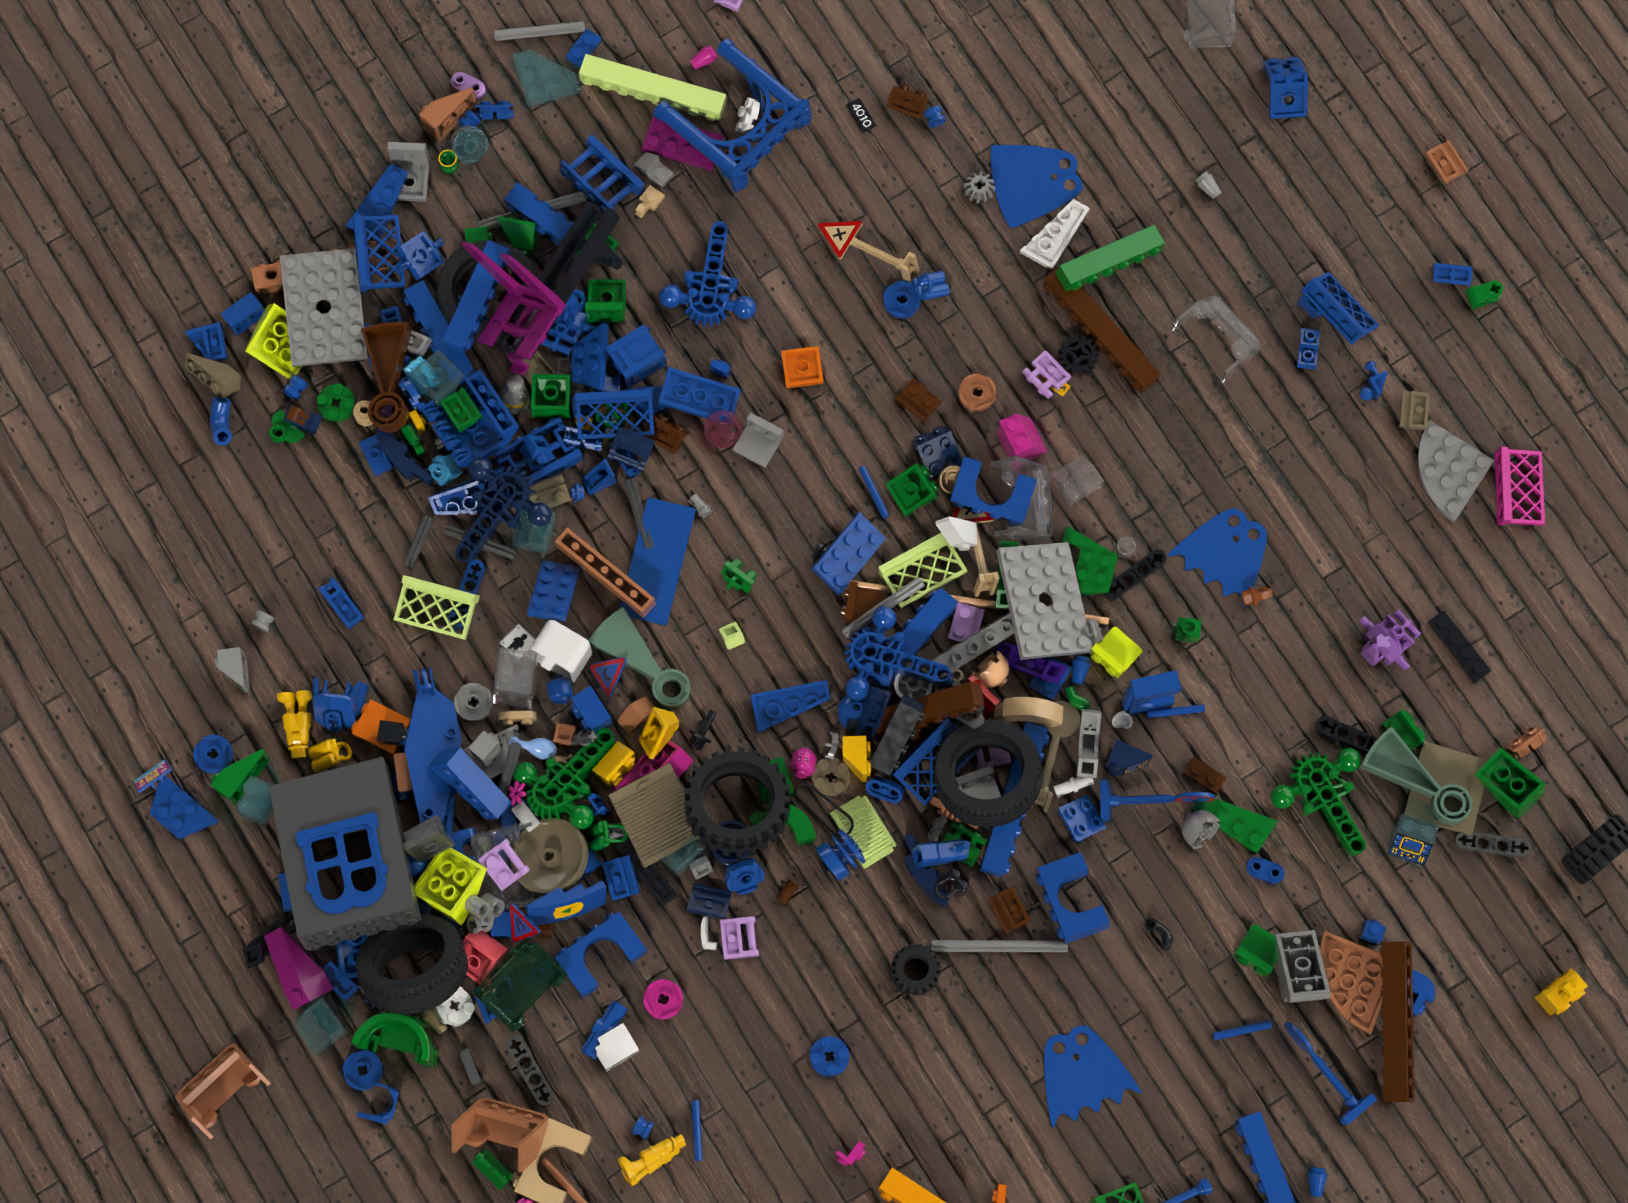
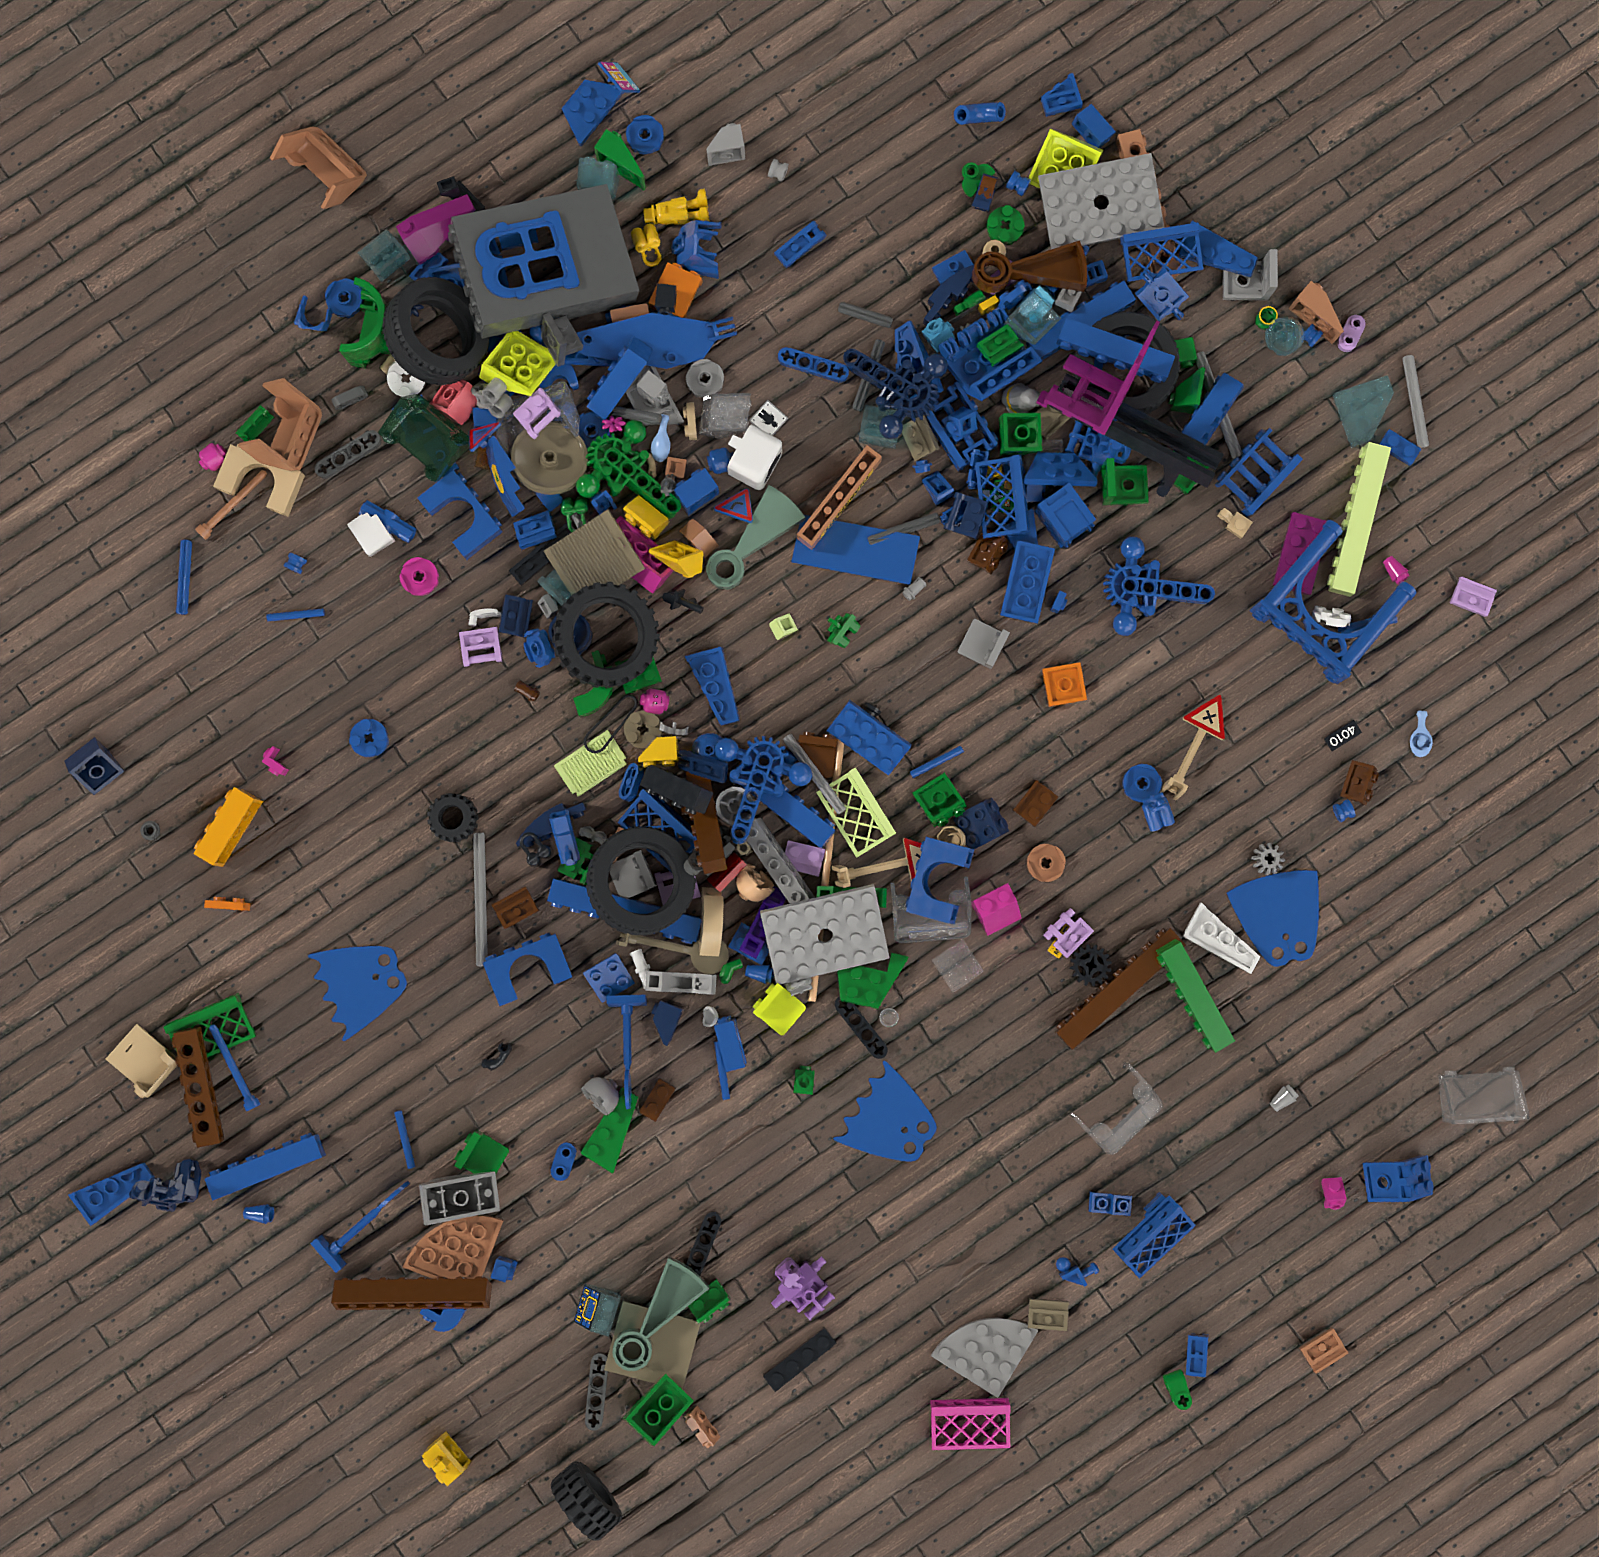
camera: 90 degrees right, 10 degrees up
dark tan slope [185,353,241,399] -> none
yellowish green fence [394,575,480,640] -> none
blue hinge [475,101,514,120] -> none
white sticker [511,801,540,832] -> none
blue plate [527,560,580,622] -> none
yellow piece [617,1134,686,1187] -> none
light grey slope [634,152,674,189] -> none
clear pink piece [704,410,741,448] -> none
blue wheel [815,829,866,881] -> none
white slope [936,516,978,551] -> none
dark orange piece [1241,586,1273,606] -> none
green piece [1270,748,1366,856] -> none
none -> dark pink bracket [1321,1177,1347,1210]
none -> light blue piece [1410,710,1433,757]

